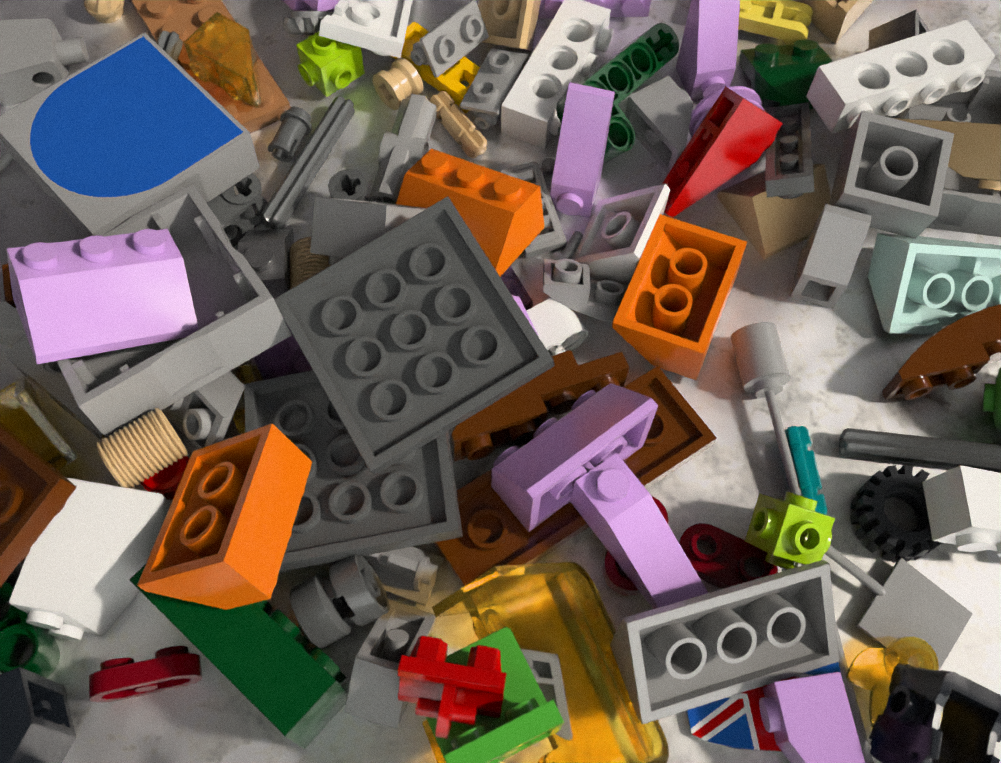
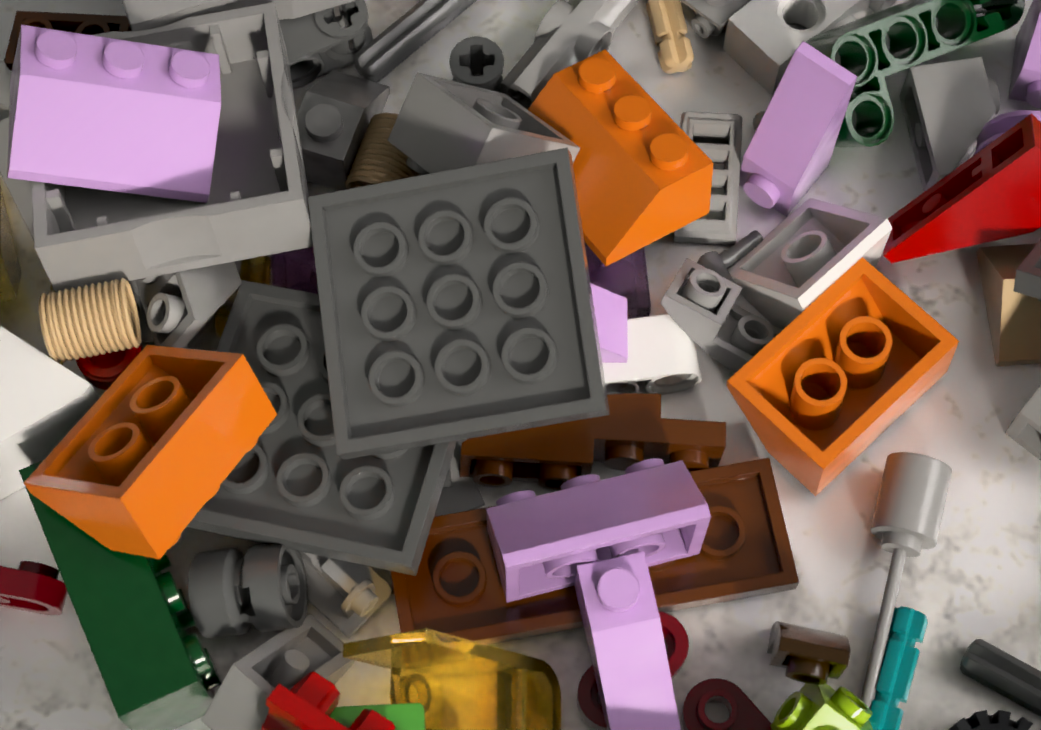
camera: 25 degrees right, 5 degrees up
none -> dark brown slope [767,621,851,685]

